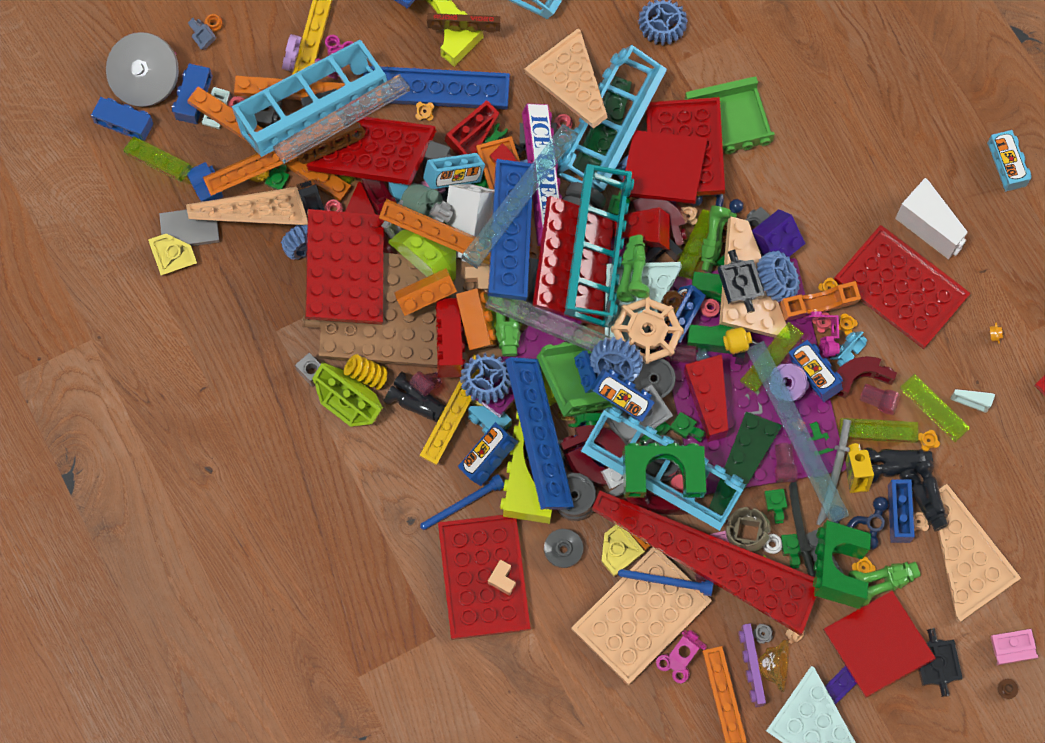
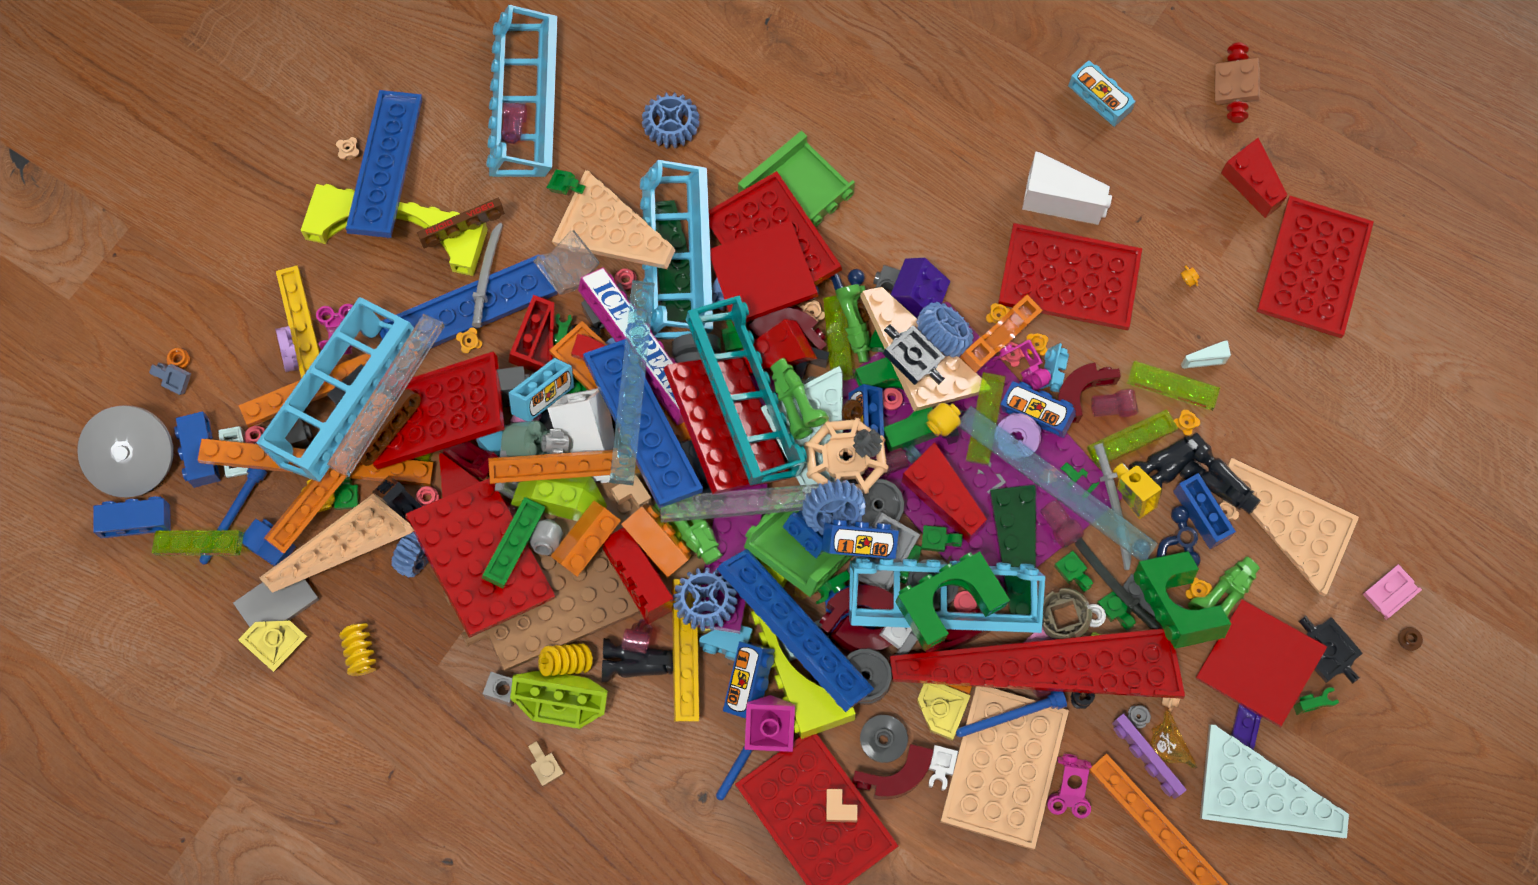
camera: 30 degrees left, 0 degrees up
none -> blue piece [199,468,267,565]
none -> yellow piece [339,623,376,676]
none -> light grey sword [472,223,503,328]
none -> green plate [482,497,546,588]
none -> tan plate [528,741,564,787]
none -> light grey head [529,519,563,555]
none -> clear bracket [533,230,600,295]
none -> green plate [546,169,586,195]
none -> dark pink slope [745,695,795,752]
none -> dark red arch [852,744,934,800]
none -> dark grey gear [853,429,883,458]
none -> white plate [928,745,958,791]
none -> black bush [1070,692,1095,709]
none -> green plate [1293,687,1339,715]

